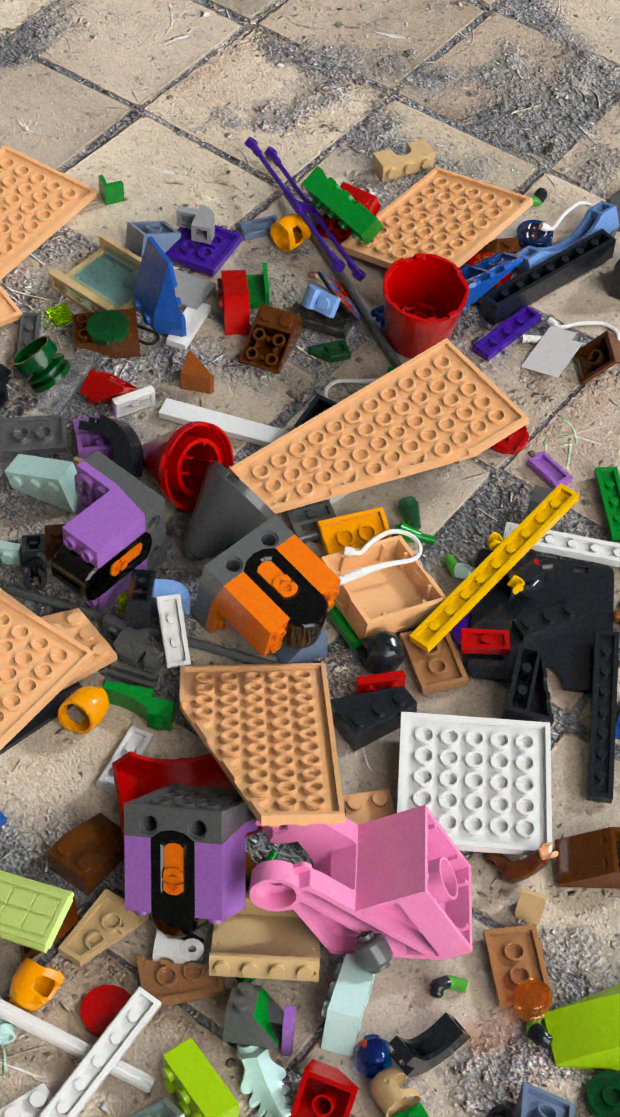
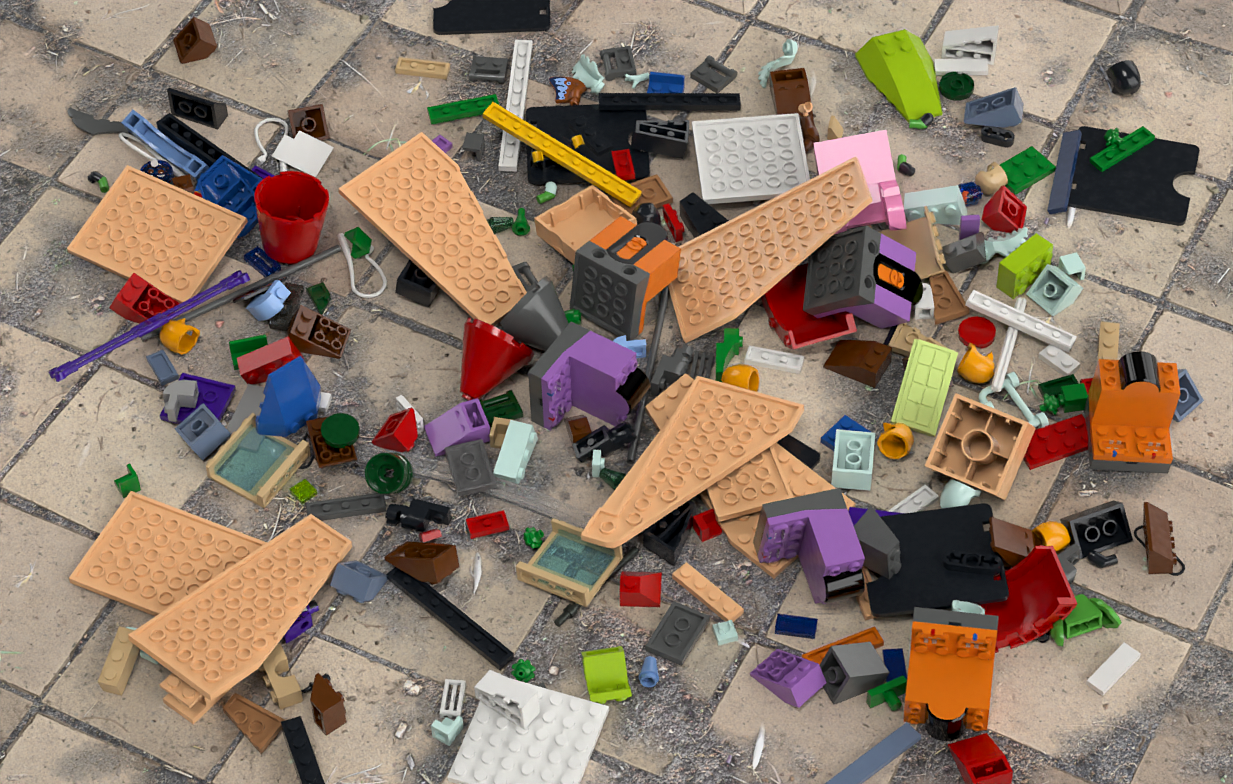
camera: 95 degrees left, 0 degrees up
black arch [78,415,144,477] -> none
black slope [126,569,156,630] -> none
white tile [156,594,191,669] -> none
white tile [159,398,290,447] -> none
dark orange slope [180,351,214,394] -> none
green wedge [301,166,384,245] -> none
light orange tile [317,507,392,556] -> none
white piece [338,529,423,586] -> none
dark grey head [353,930,393,974] -> none
tan arch [372,138,435,182] -> none
black arch [389,1012,471,1077] -> none
medium nougat plate [483,924,553,1008] -> none
clear orange wheel [511,978,553,1023] -> none

